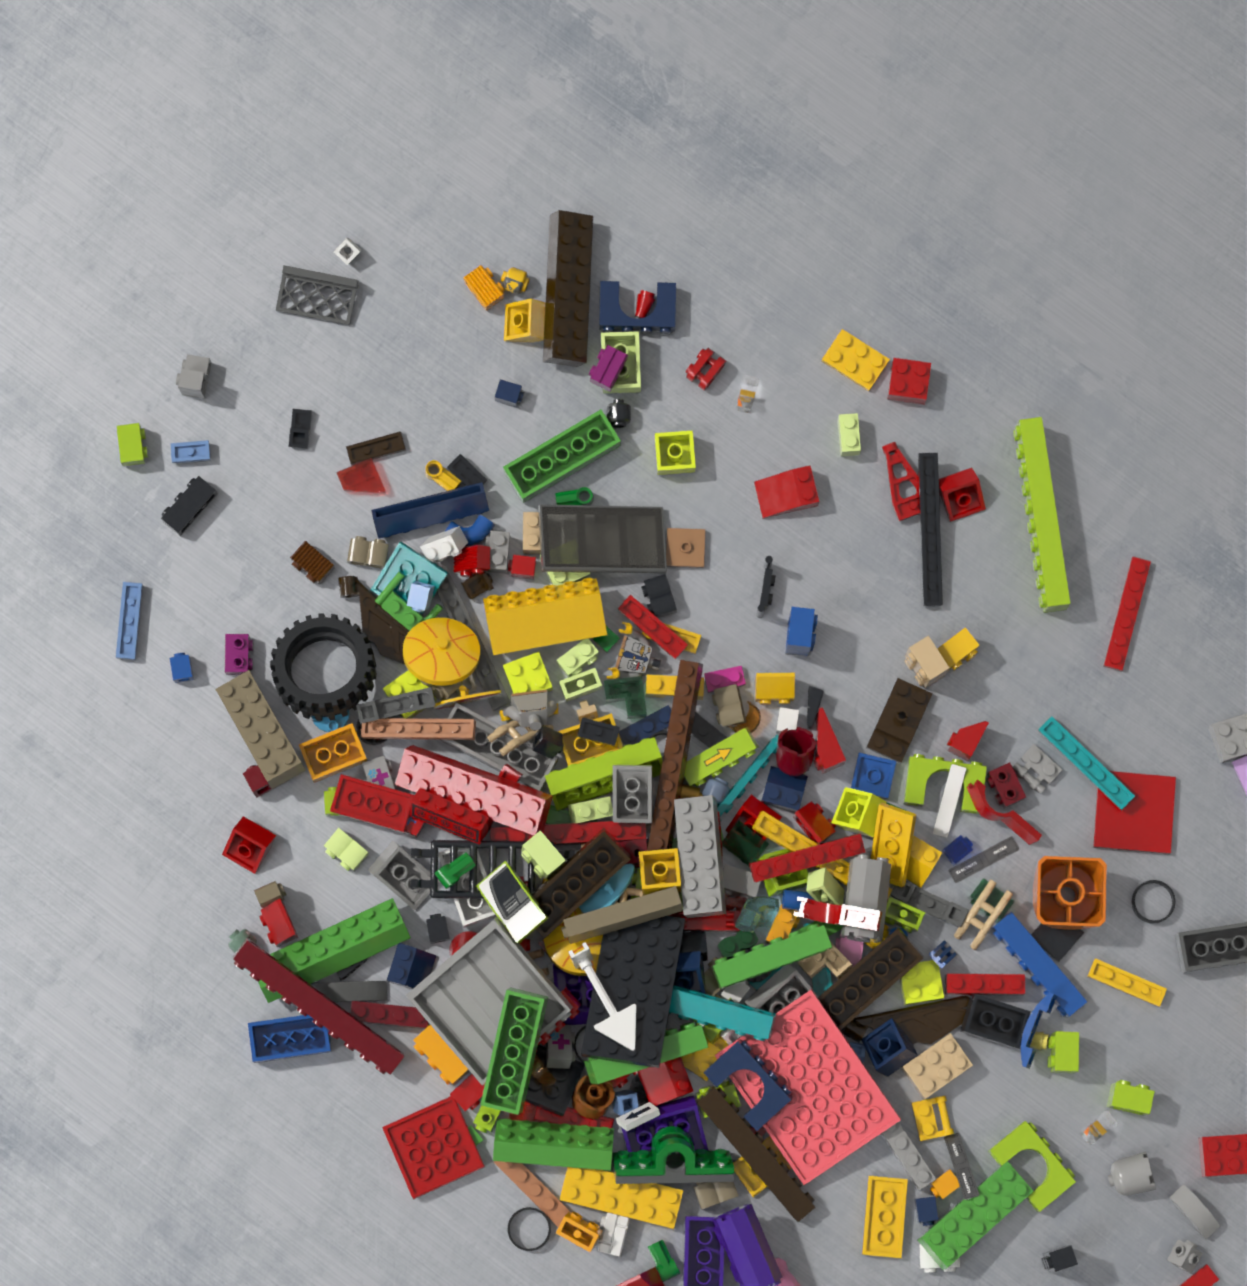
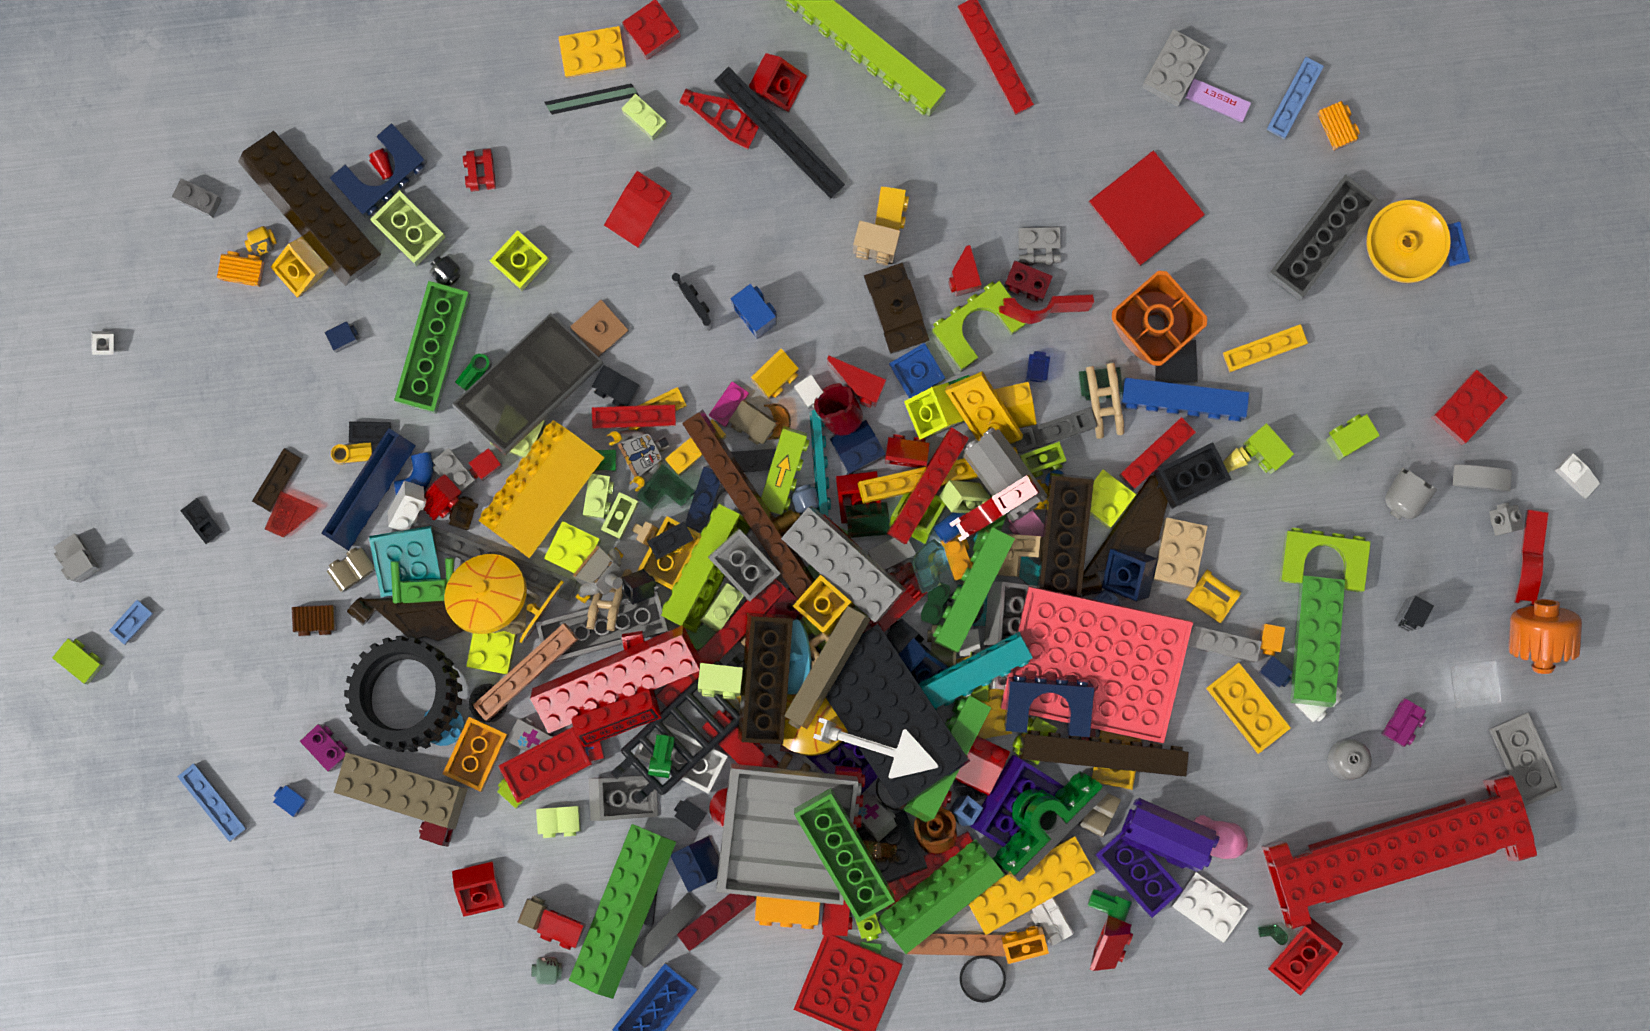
camera: 40 degrees left, 5 degrees up
black brick [161,476,218,536] -> none
dark red brick [233,938,405,1075] -> none
dark grey fence [276,265,359,325] -> none
dark grey slope [356,687,436,724] -> none
light blue brick [407,581,435,612] -> none
slope [476,861,548,943] -> none
tan brick [523,512,541,554] -> none
magenta brick [589,345,628,392] -> none
white tile [616,1102,660,1131] -> none
clear leg [736,375,759,414] -> none
black slope [807,686,824,729] -> none
blue tile [929,940,957,968] -> none
white sticker [933,764,966,838] -> none
flat silver sticker [944,1133,979,1200] -> none
flat silver sticker [948,836,1019,883] -> none
blue slope [1021,993,1057,1069] -> none
teal plate [1038,716,1135,811] -> none
clear leg [1080,1110,1119,1146] -> none
black tyre [1131,880,1176,924] -> none
none -> flat silver brick [172,178,222,218]
none -> sticker [544,83,639,115]

